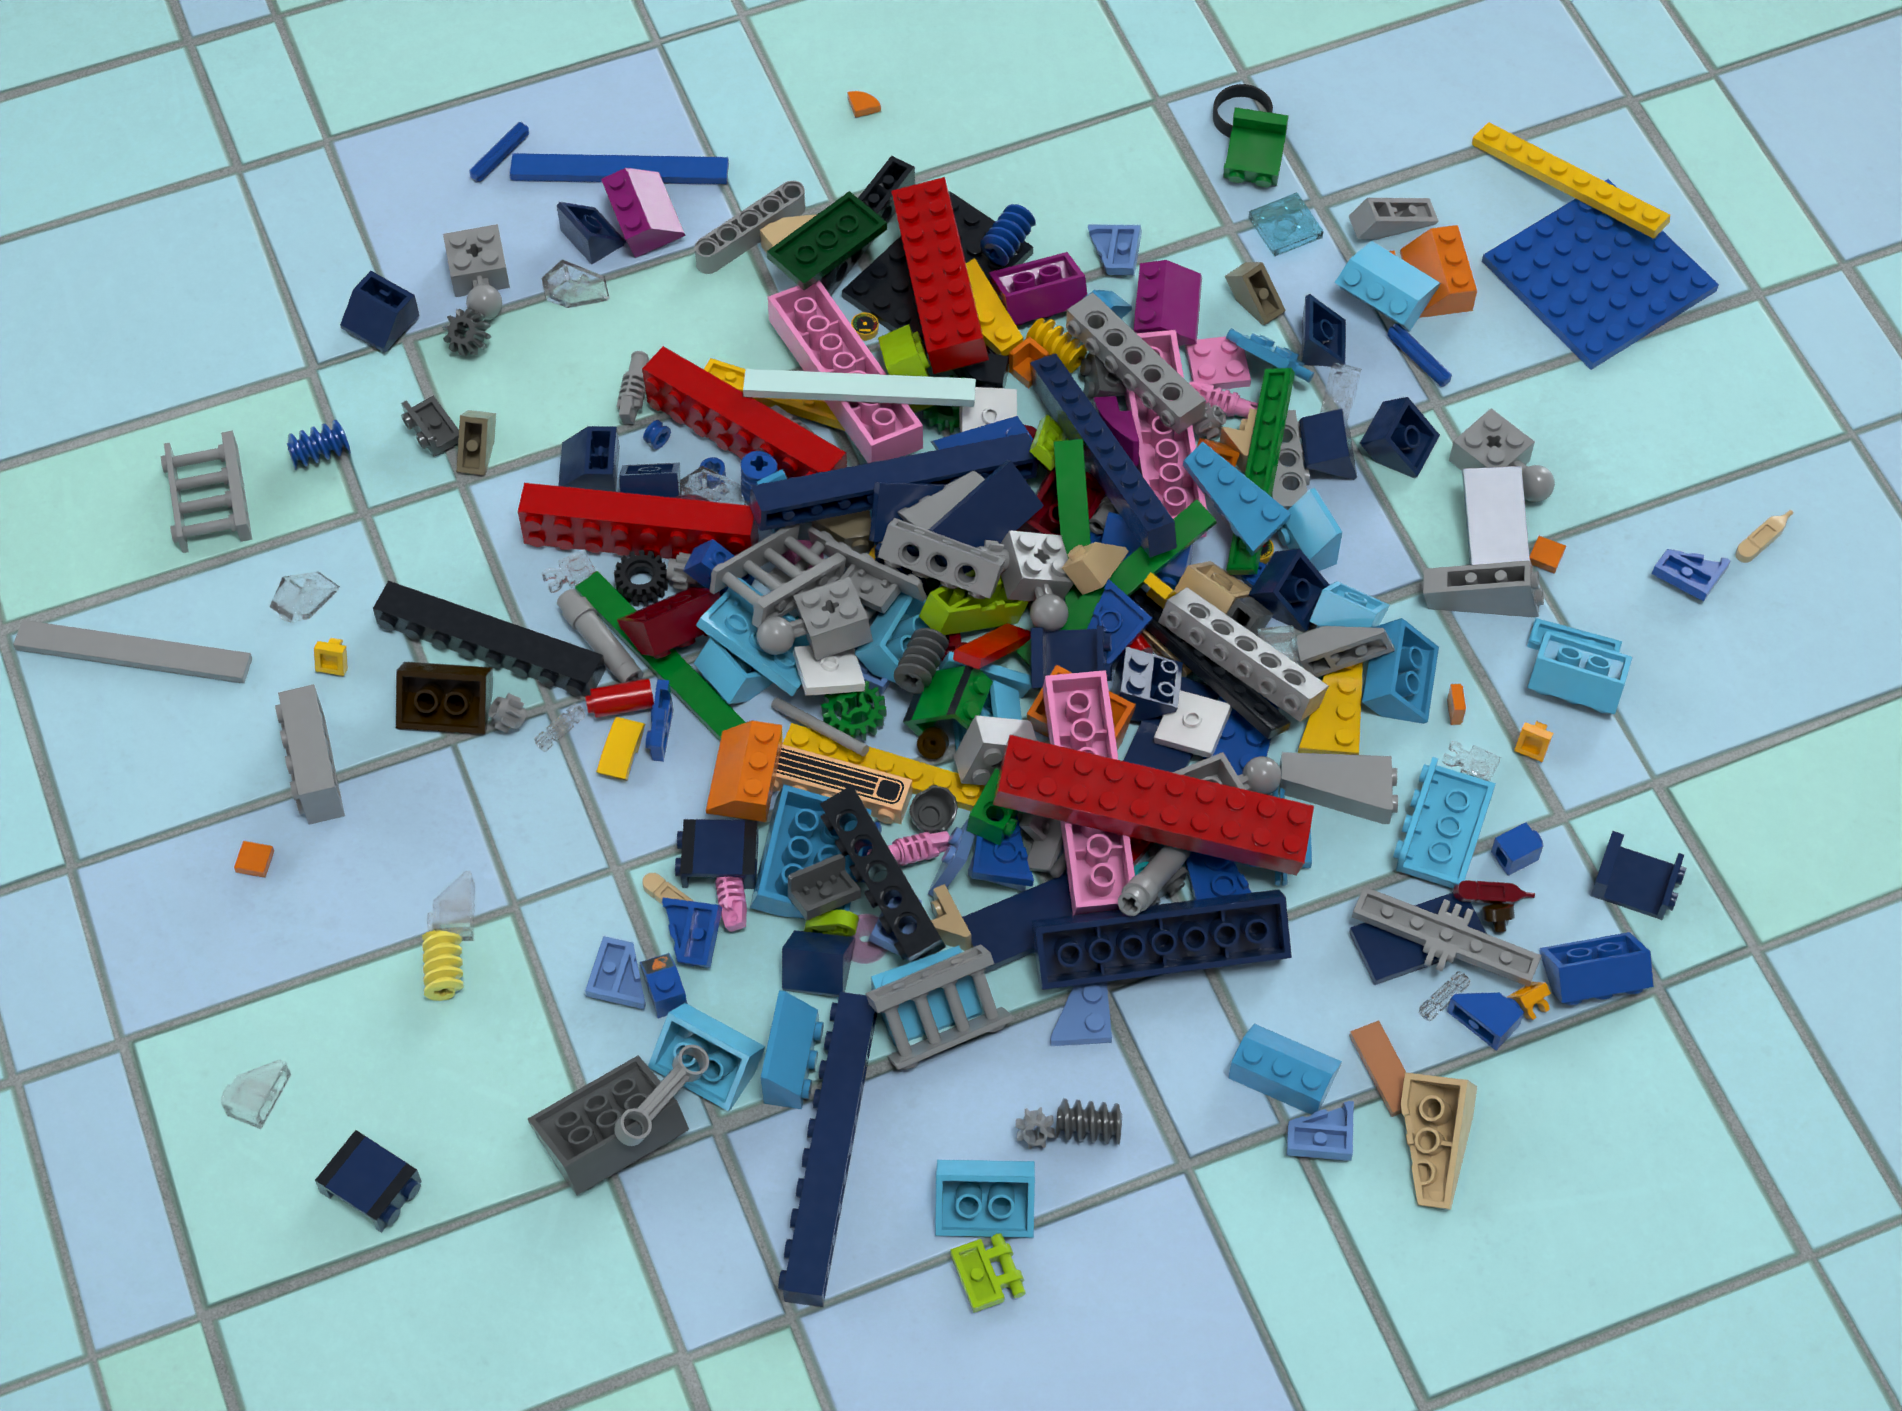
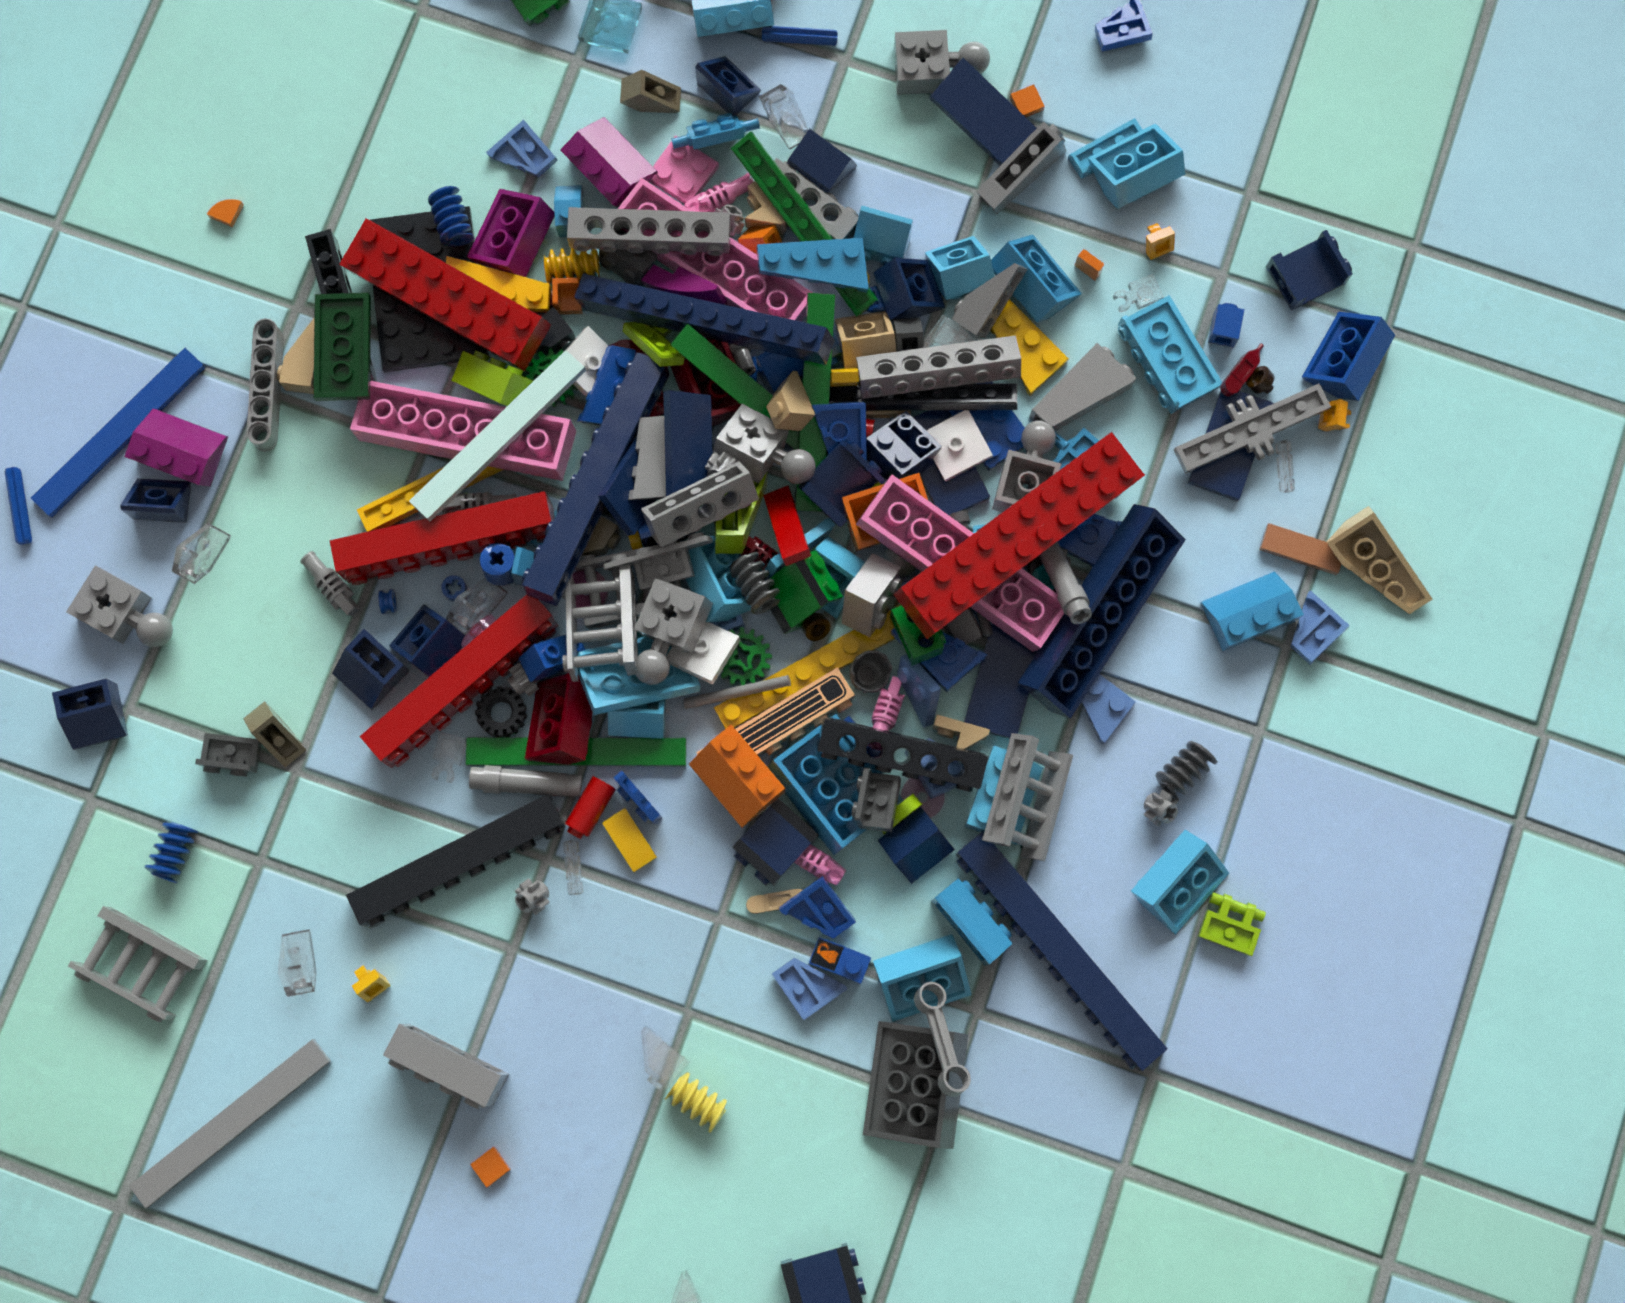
camera: 50 degrees left, 20 degrees up
dark brown slope [396,662,493,734] -> none
dark grey gear [442,308,492,356] -> none
tile [851,312,879,341] -> none
dark blue slope [1360,397,1440,478] -> none
blue slope [1447,992,1524,1051] -> none

